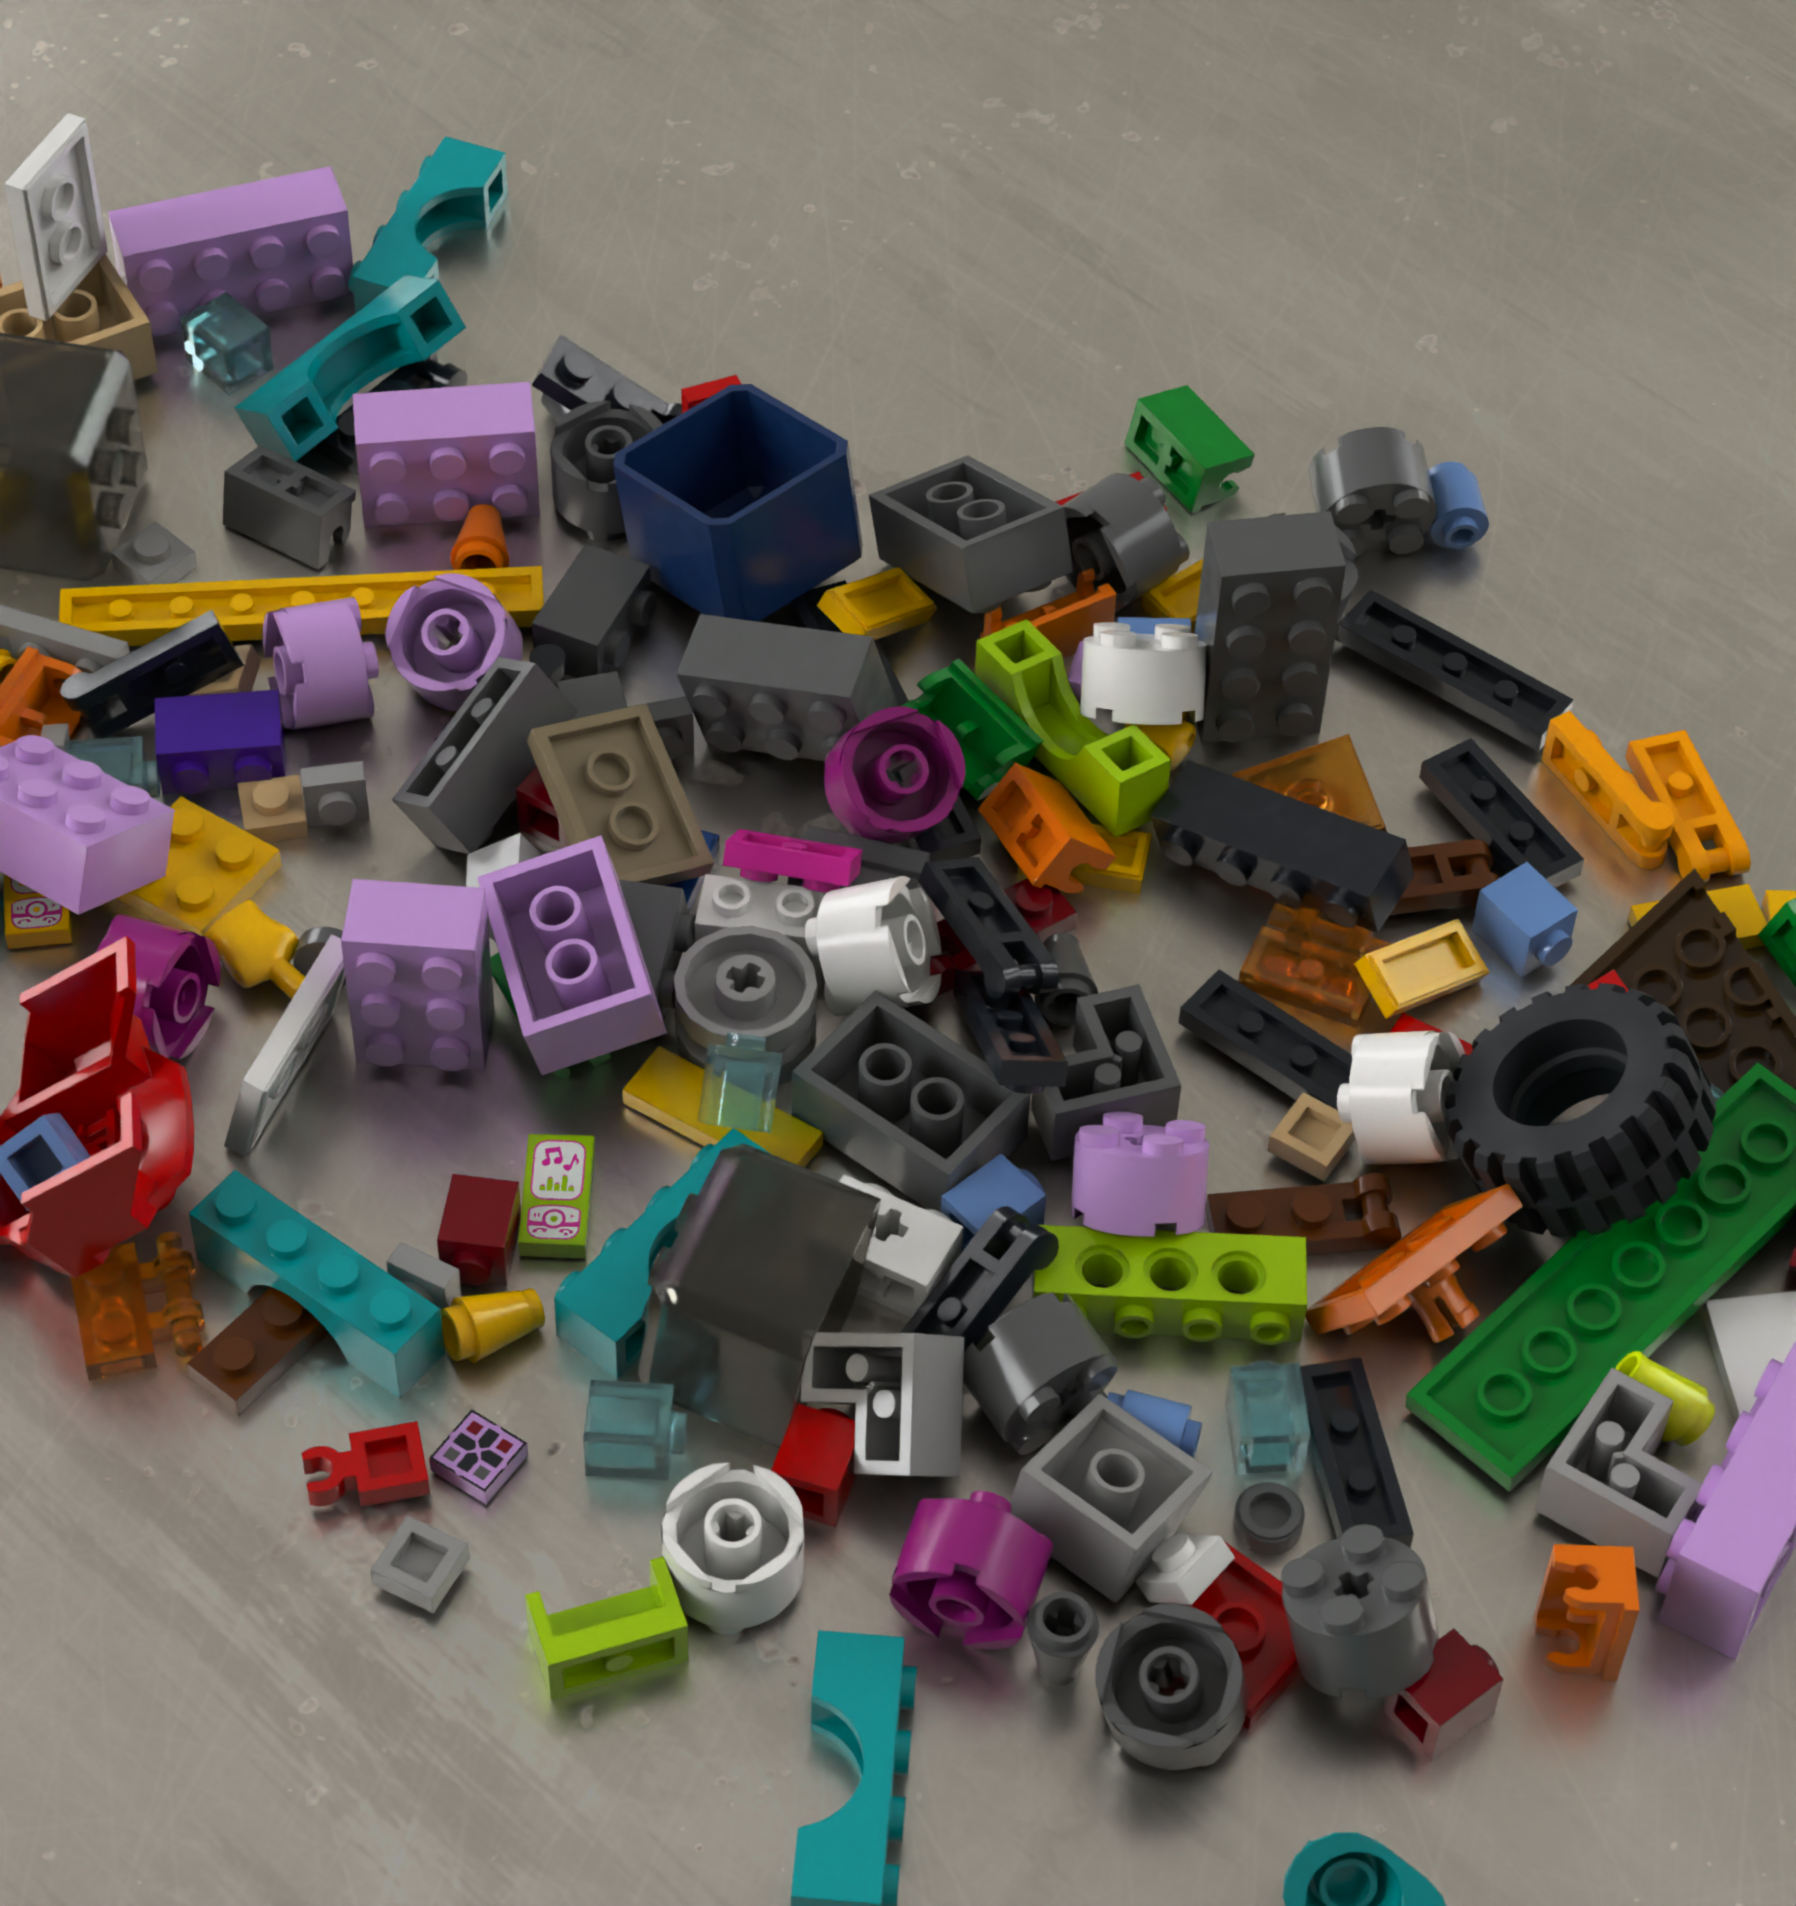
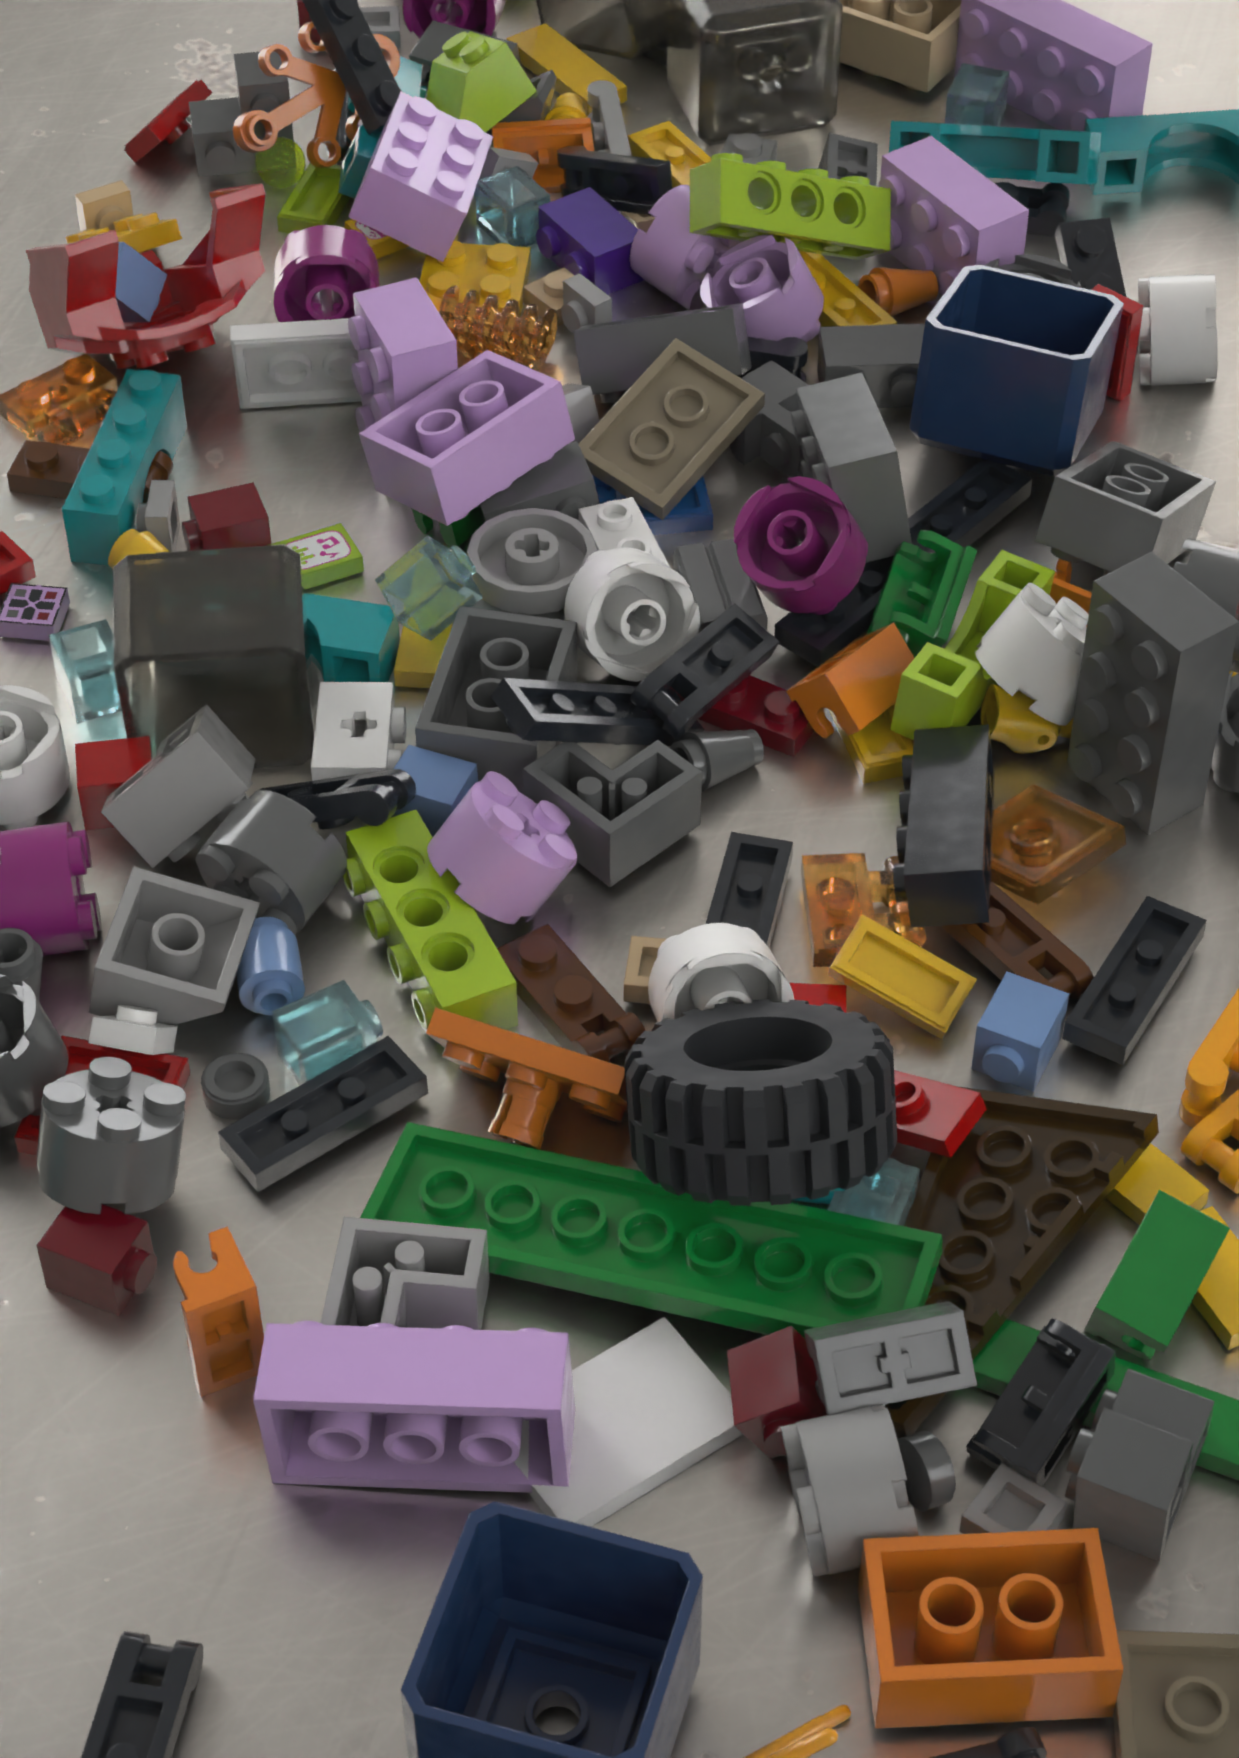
camera: 65 degrees right, 5 degrees down
dark pink plate [723,829,863,892] -> none
yellow tile [817,567,937,640] -> none
neon yellow cone [1615,1351,1715,1446] -> none
none -> clear orange piece [439,285,558,371]
none -> lime brick [690,153,891,260]
none -> white brick [1138,274,1217,386]

